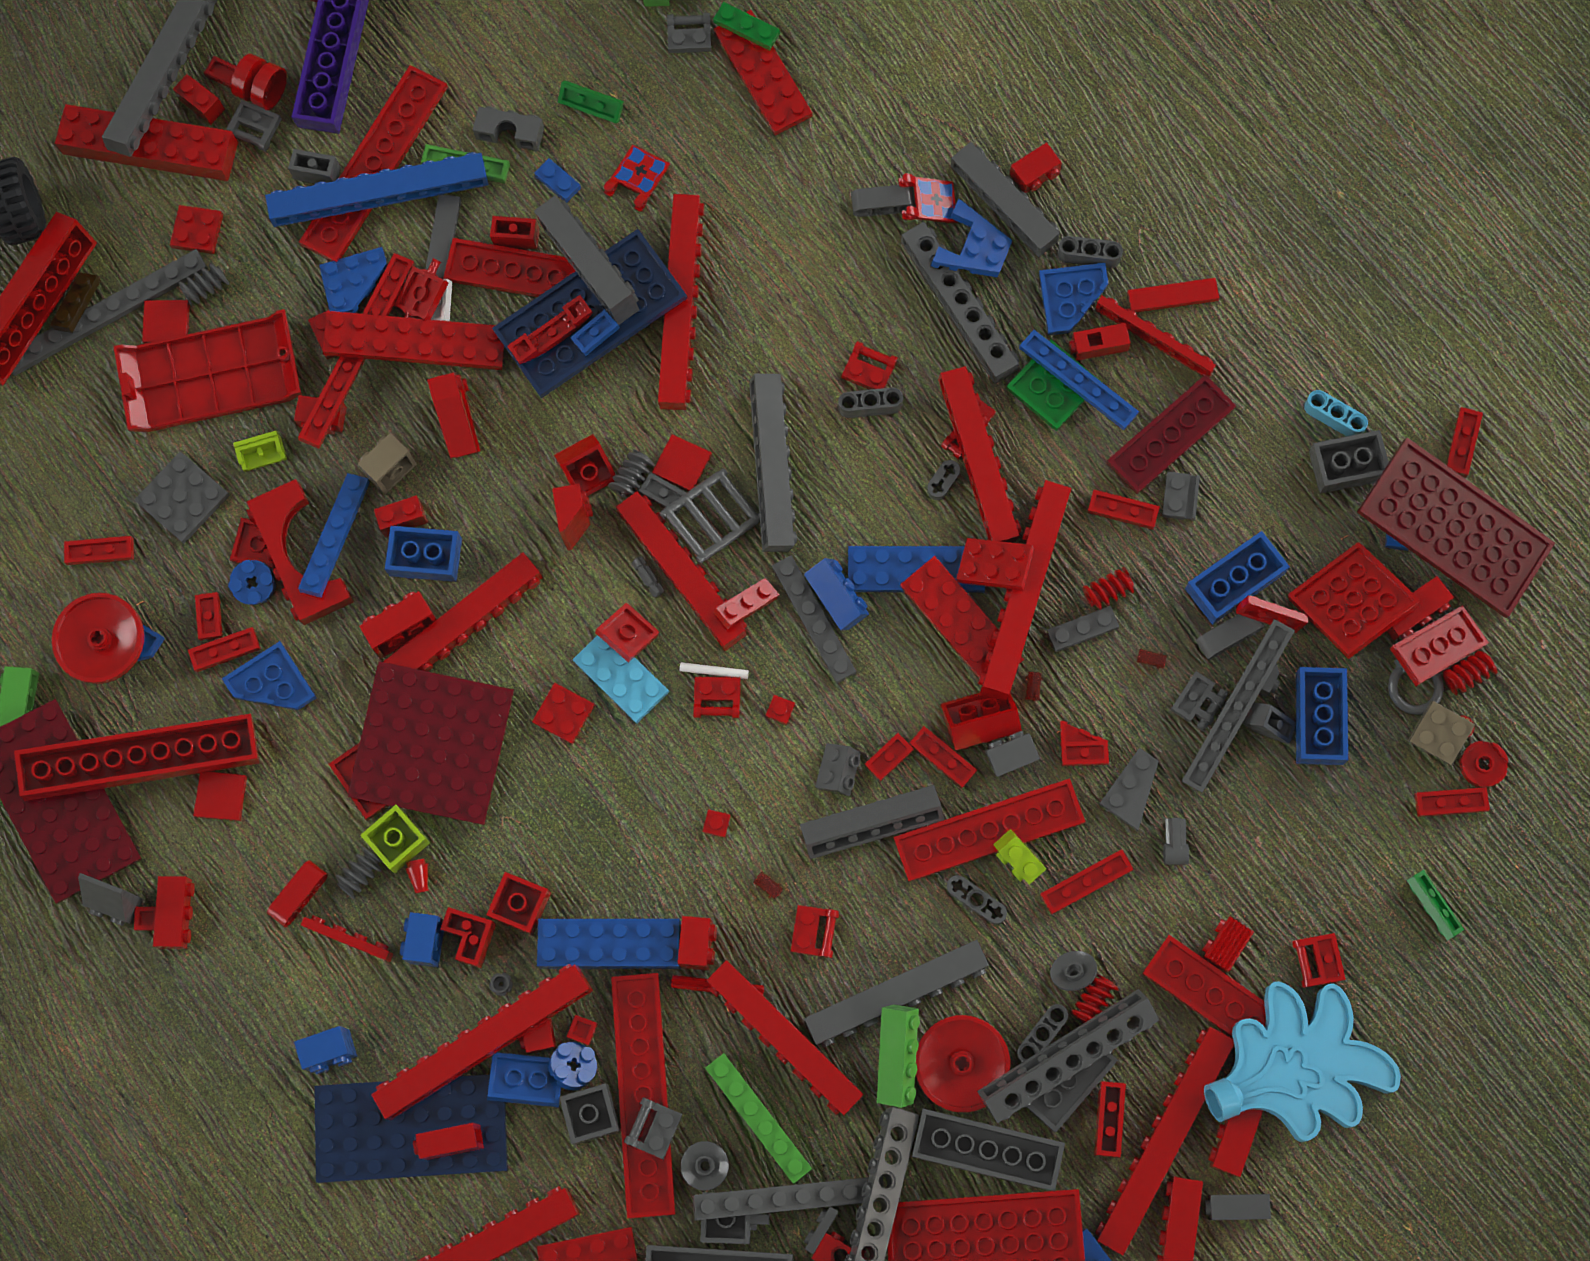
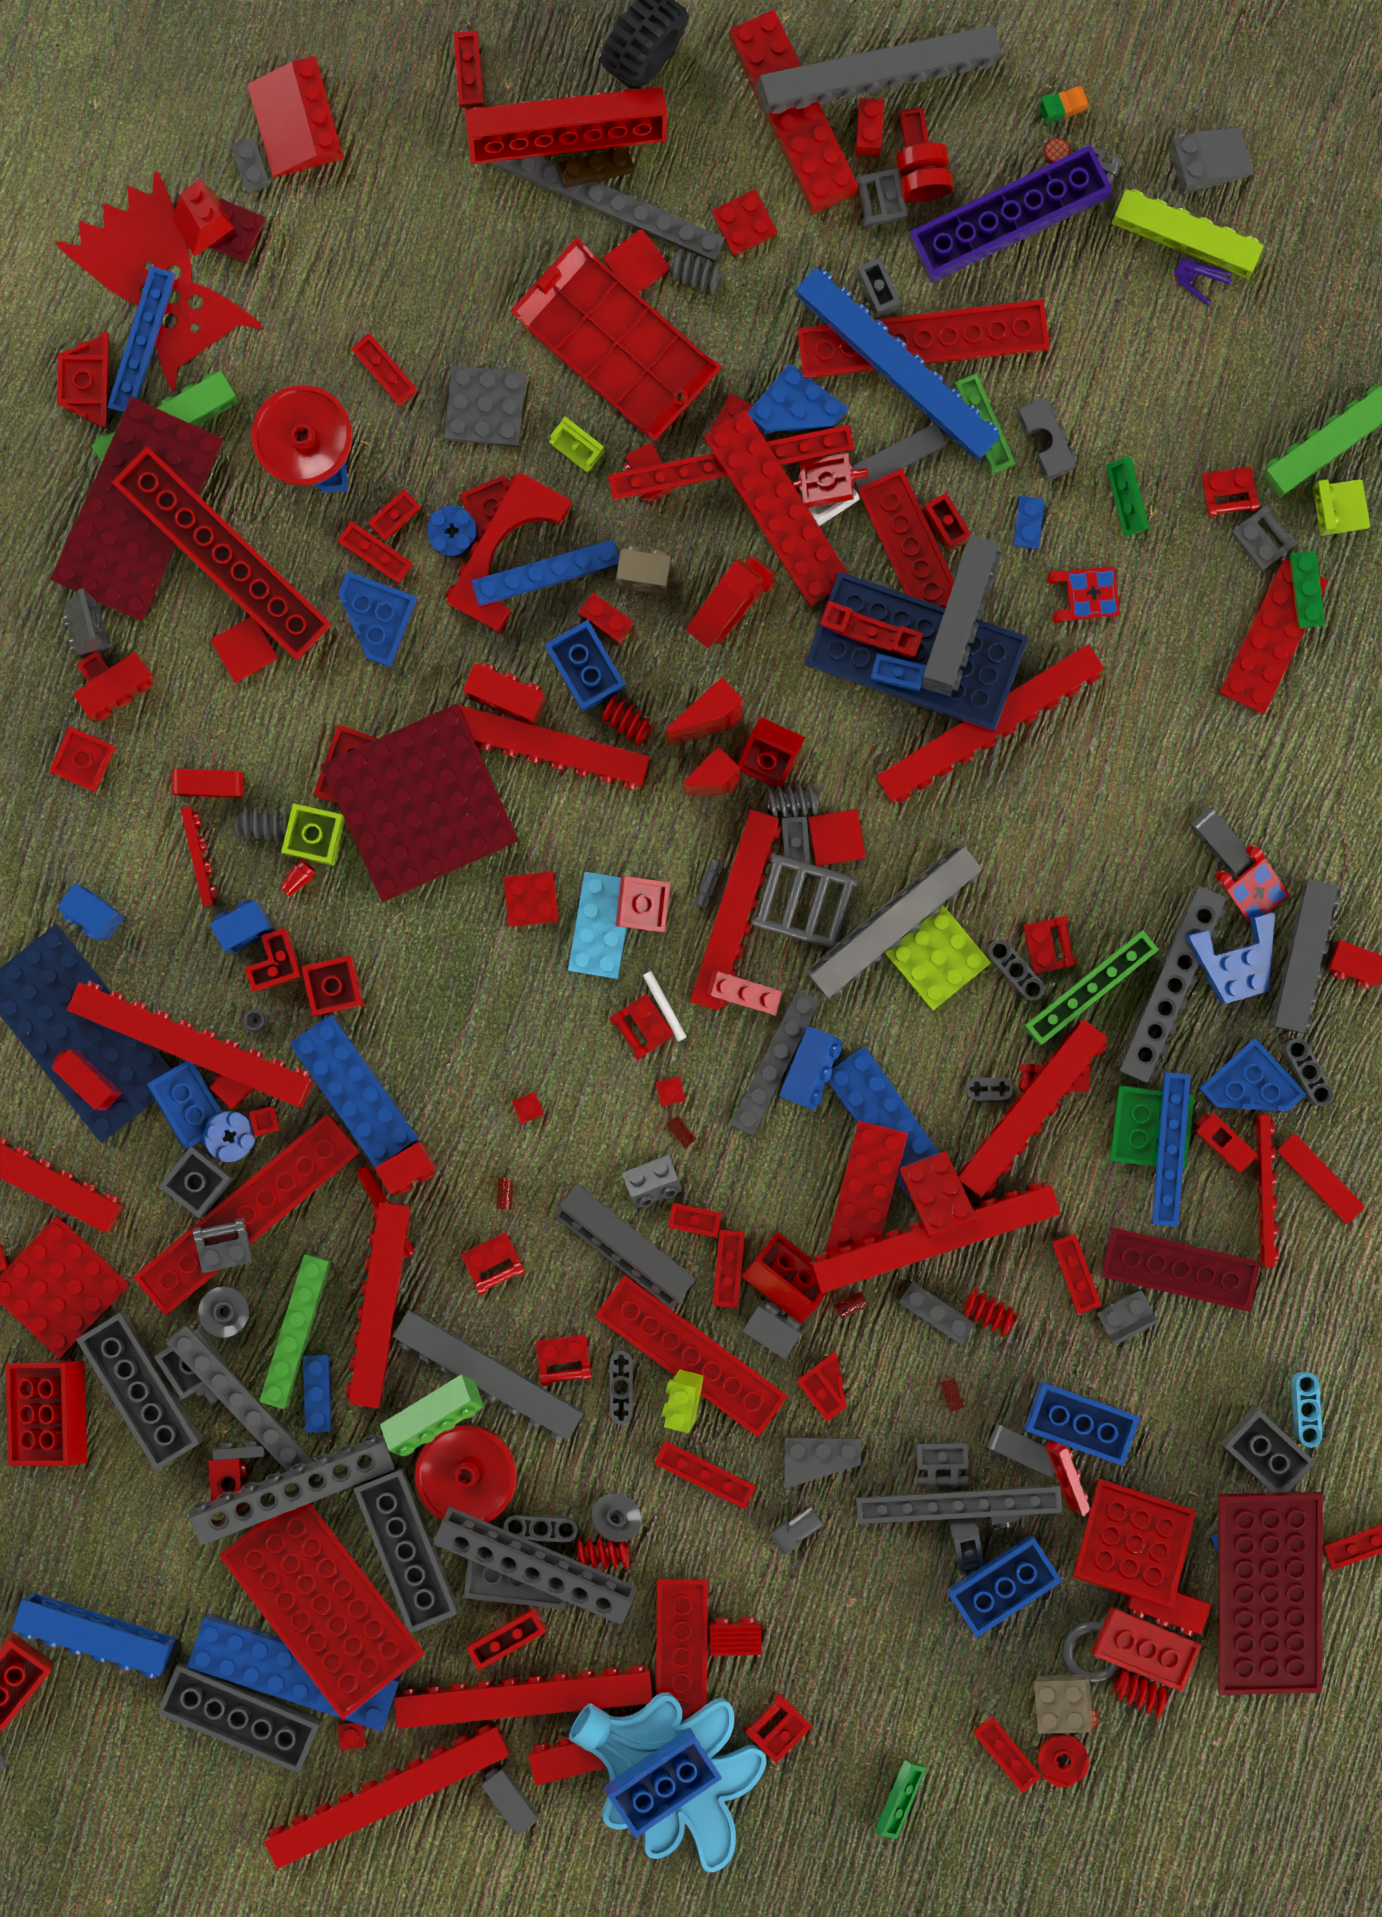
camera: 50 degrees right, 10 degrees up
none -> red plate [49,726,117,793]
none -> blue plate [303,1354,332,1432]
none -> red plate [536,1334,592,1387]
none -> red piece [602,693,657,746]
none -> blue brick [604,1728,722,1838]
none -> red slope [666,677,743,747]
none -> clear red pin [666,1116,697,1149]
none -> lime plate [885,905,991,1011]
none -> bright green brick [1023,930,1159,1046]
none -> red plate [1201,466,1259,518]

